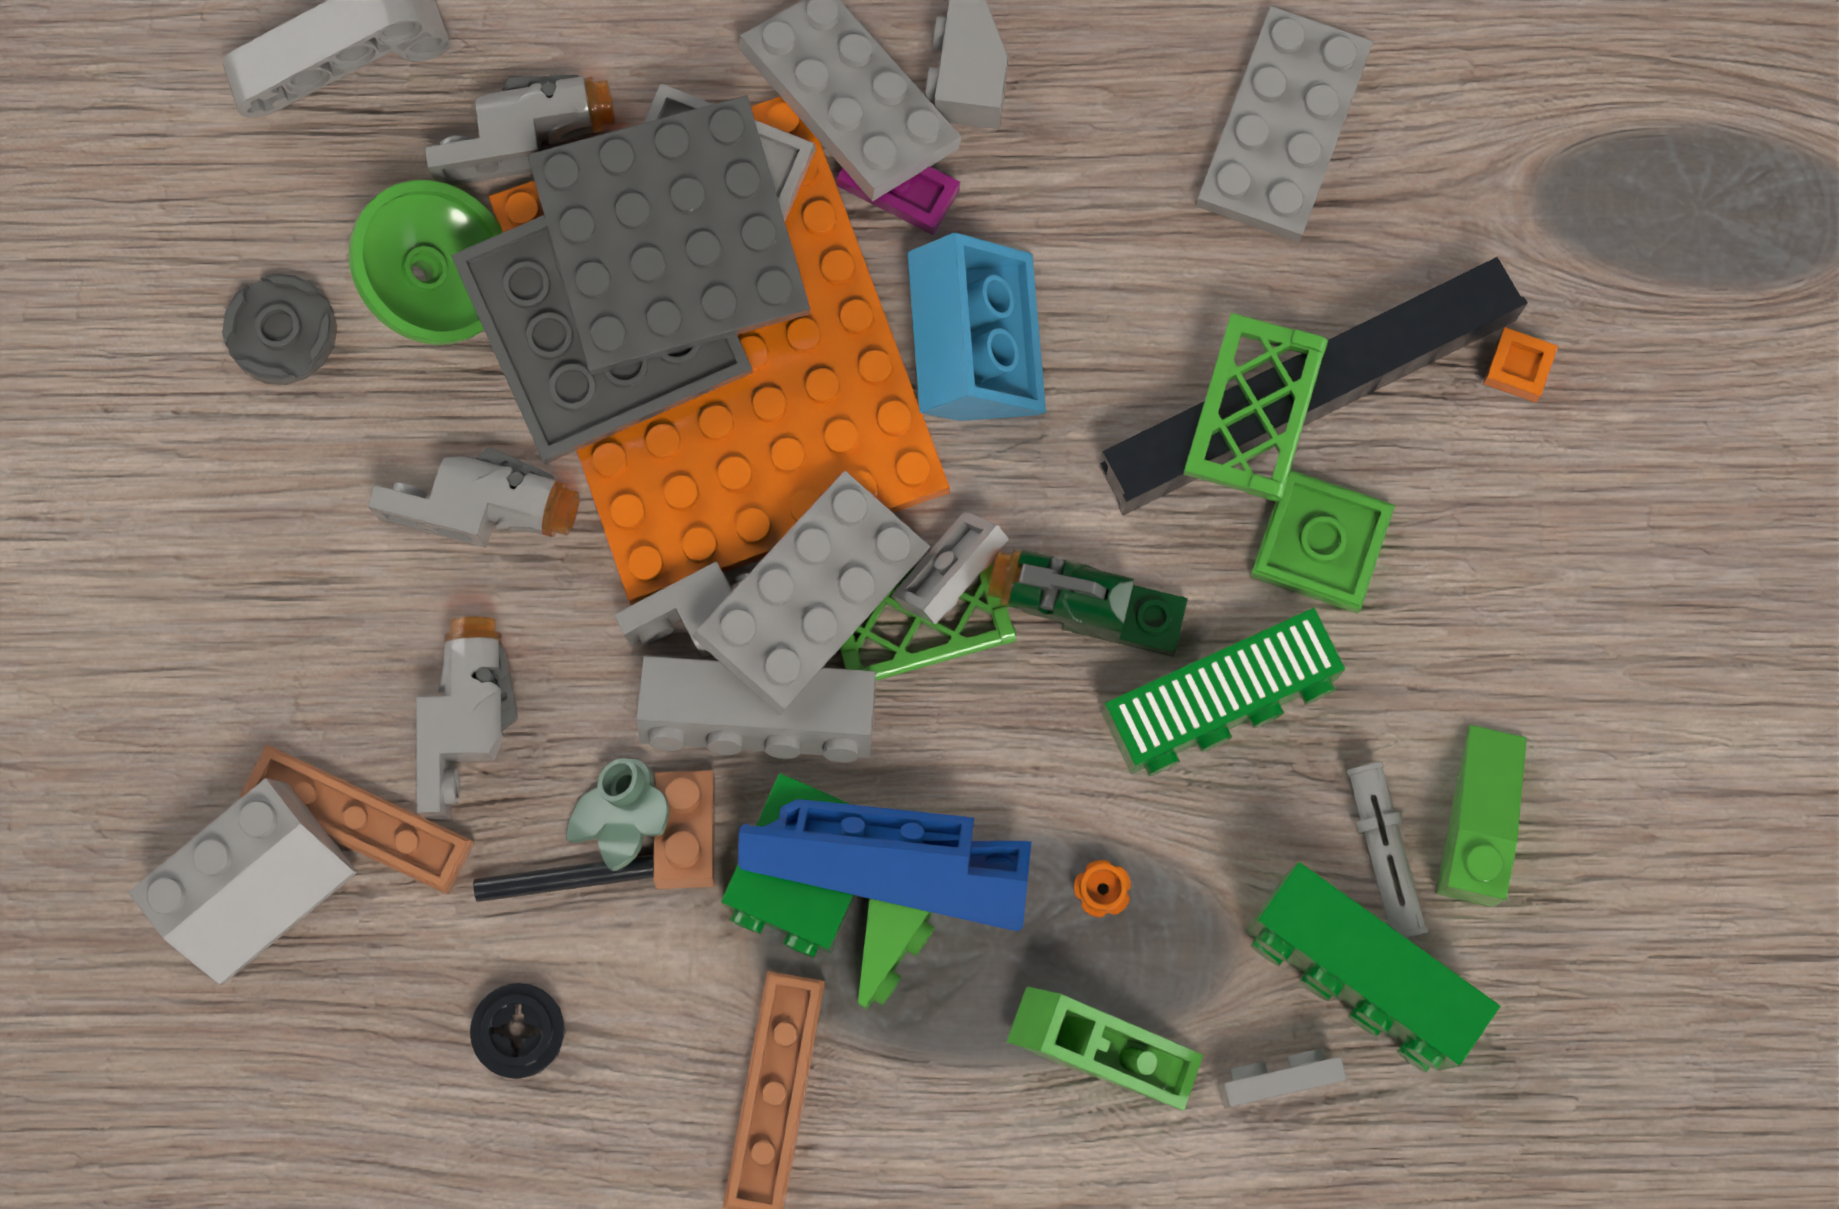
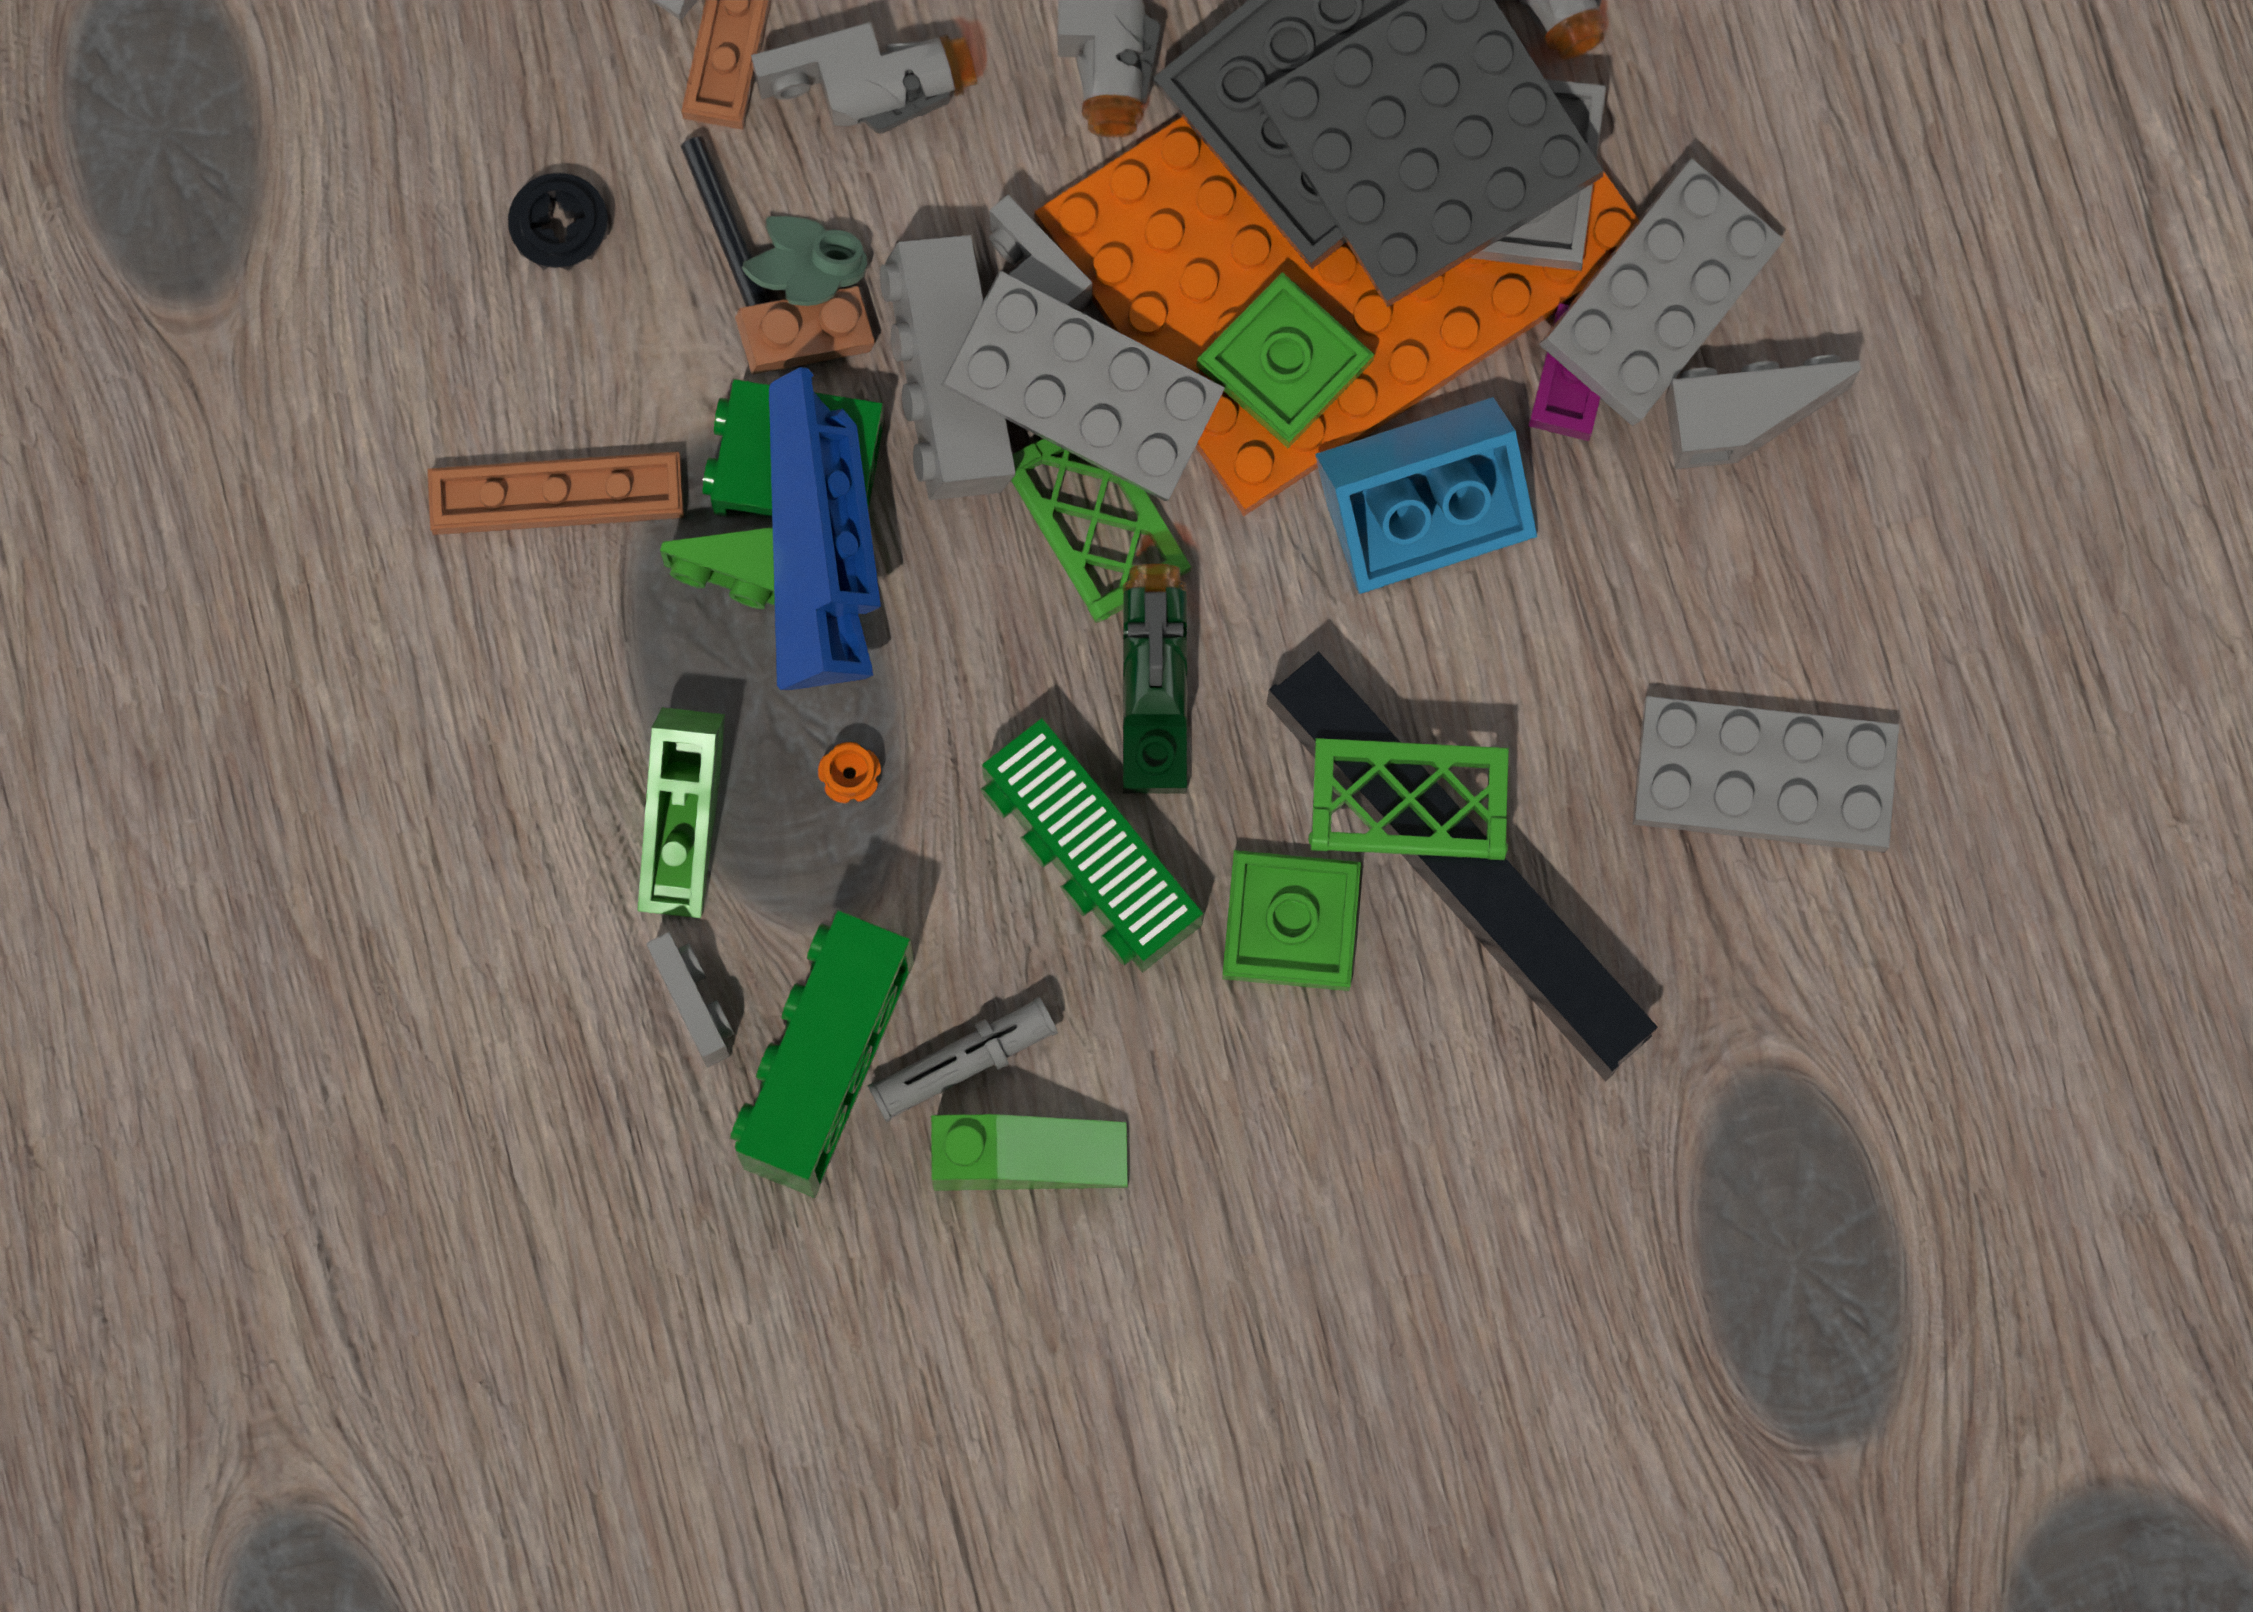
camera: 70 degrees right, 0 degrees up
light grey plate [892,511,1009,625] -> none
orange plate [1483,327,1558,403] -> none
none -> bright green tile [1196,272,1375,449]

